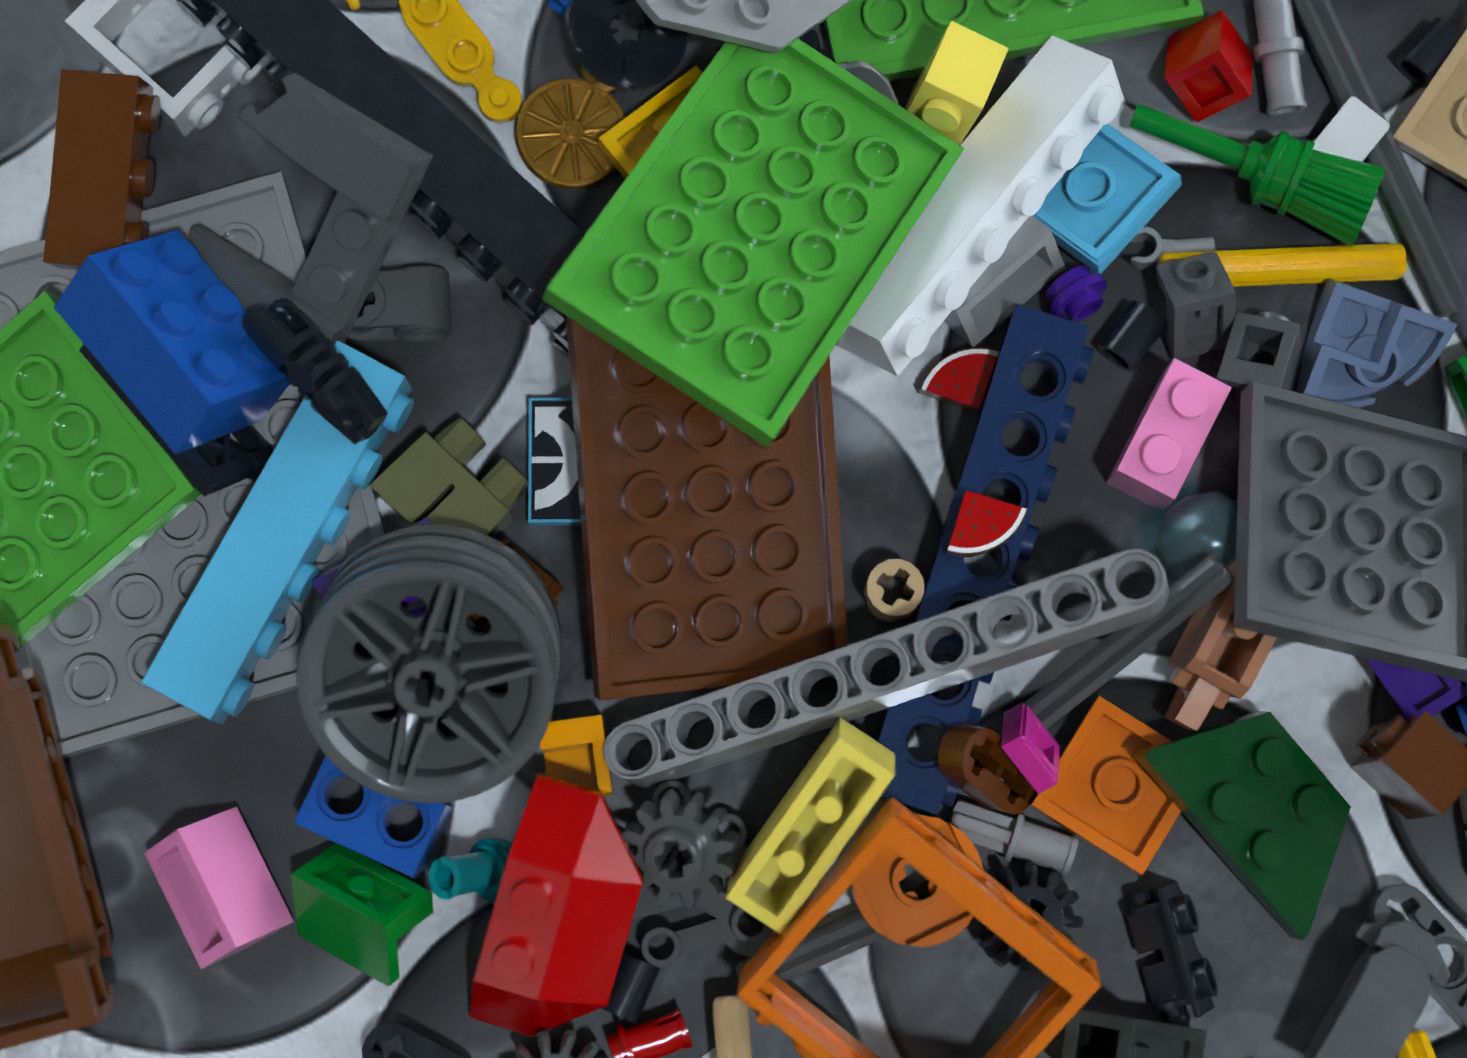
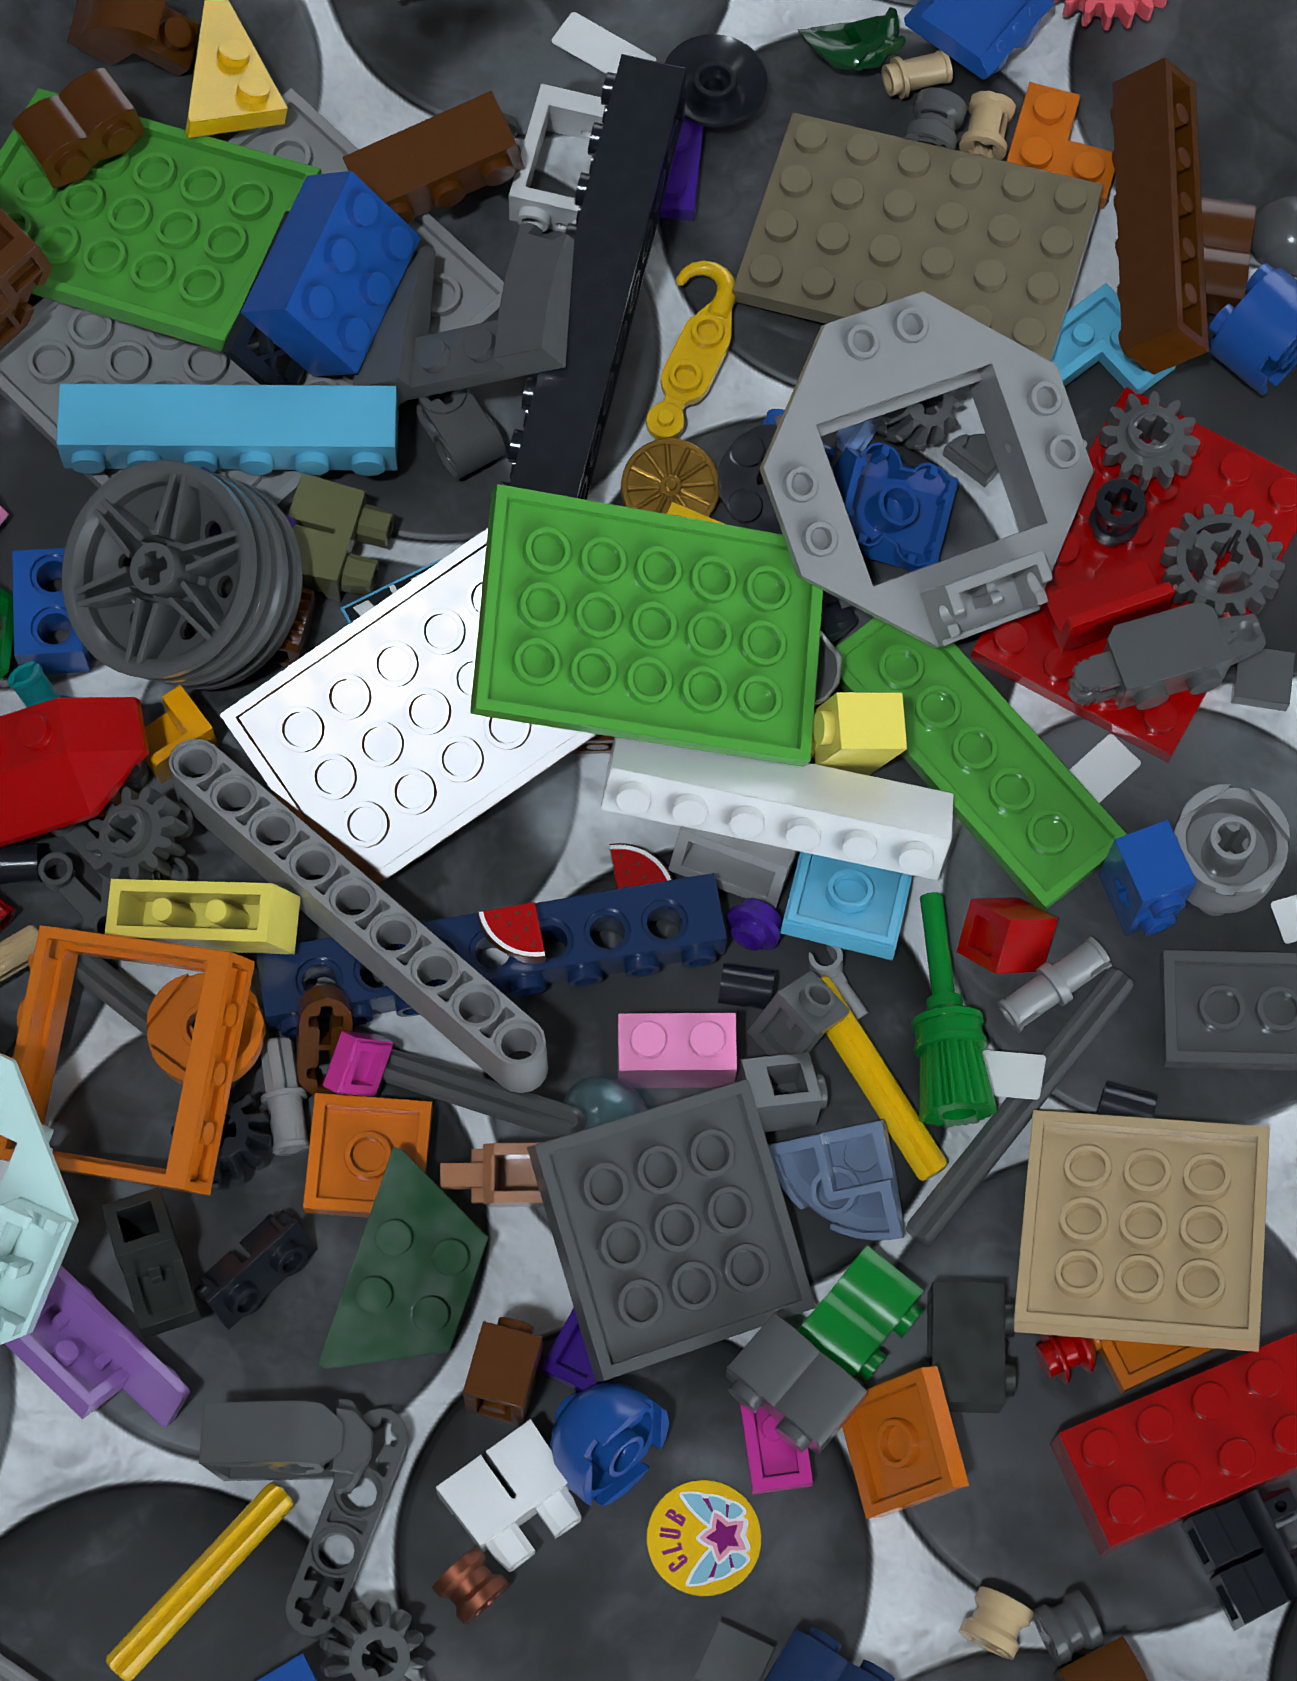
camera: 60 degrees right, 10 degrees down
black hinge [241,297,388,445] -> none
tan bush [863,559,925,623] -> none

